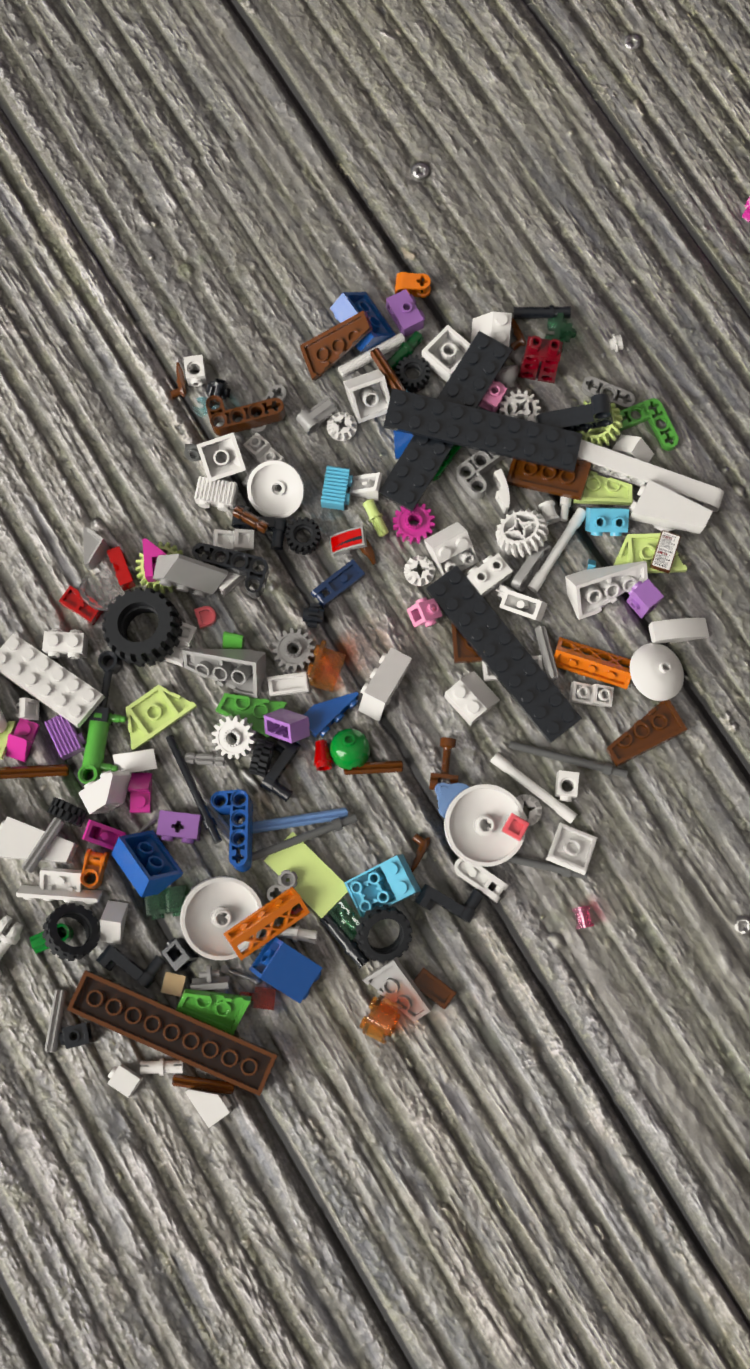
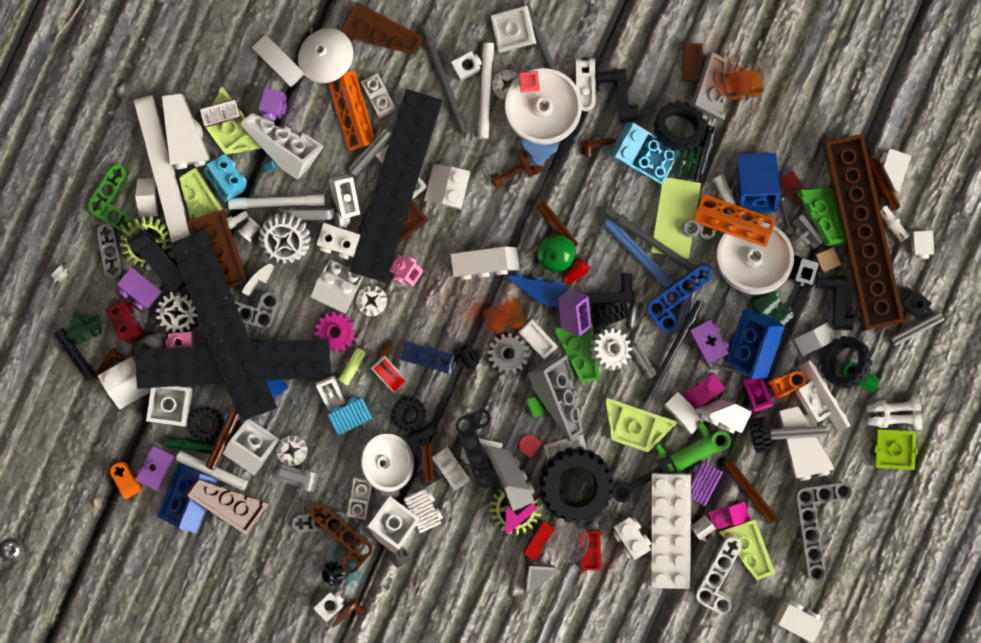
camera: 120 degrees left, 10 degrees up
none -> medium lavender brick [115,267,162,313]

